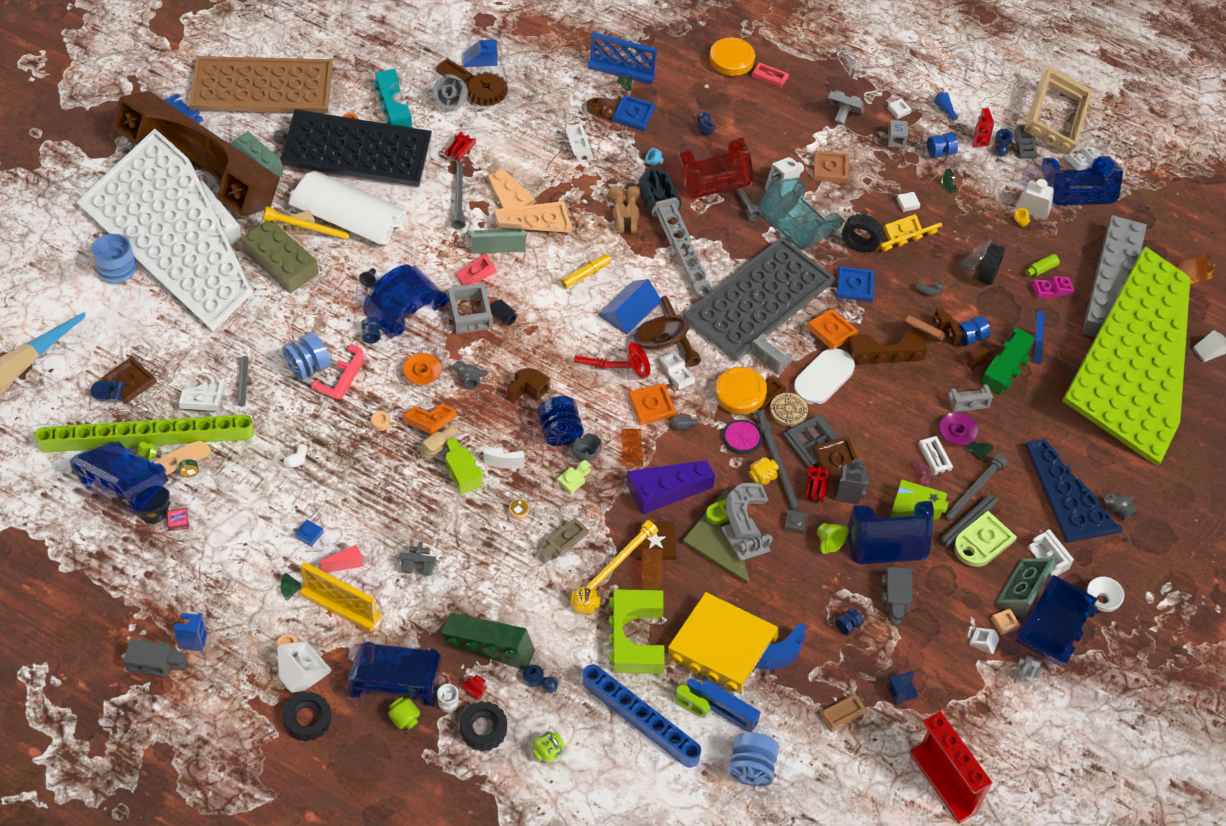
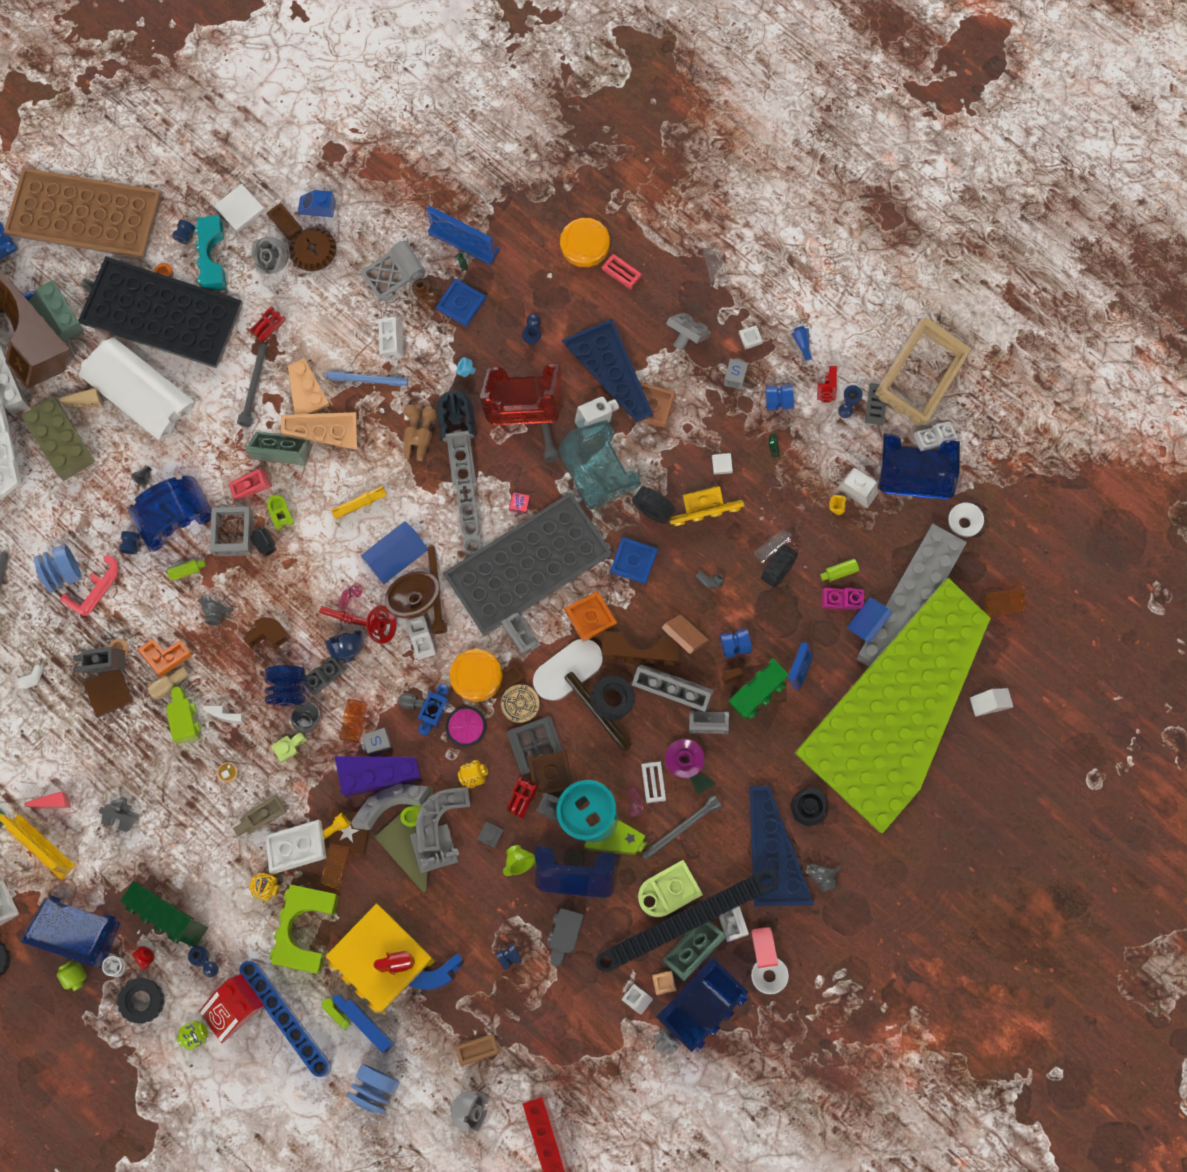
camera: 25 degrees right, 20 degrees up
yellow piece [262,206,349,239] -> none
blue plate [295,519,324,547] -> none
orange dish [403,353,441,385] -> none
orange tile [628,383,676,425] -> none
dark grey bar [756,411,799,511] -> none
dark blue panel [887,671,918,705] -> none
reddish brown slope [932,307,963,346] -> none
dark grey axle [940,495,997,547] -> none
none -> dark grey hinge [73,647,125,673]
none -> reddish brown tile [83,670,134,718]
none -> lime cylinder [167,559,206,581]
none -> dark blue wheel [171,220,195,245]
none -> red slope [199,974,264,1044]
none -> white tile [214,184,265,233]
none -> white tile [265,820,326,874]
none -> lime plate [267,495,294,531]
none -> dark grey slope [302,657,346,695]
none -> dark blue cylinder [324,630,364,663]
none -> medium blue piece [326,371,408,387]
none -> clear pink arm [337,585,362,609]
none -> light grey plate [351,784,430,830]
none -> light grey piece [360,241,425,302]
none -> light grey brick [361,728,393,756]
none -> red arm [373,951,415,975]
none -> blue piece [418,684,450,736]
none -> light grey cylinder [450,1090,488,1134]
none -> tile [508,491,531,514]
none -> teal piece [557,780,618,843]
none -> dark blue wing [561,319,654,423]
none -> dark brown axle [565,671,631,752]
none -> black tyre [590,675,635,721]
none -> black gear [596,870,778,973]
none -> light grey brick [632,664,715,712]
none -> coral slope [751,927,778,968]
none -> black hat [790,788,828,827]
none -> blue tile [846,597,893,643]
none -> white piece [948,503,984,537]

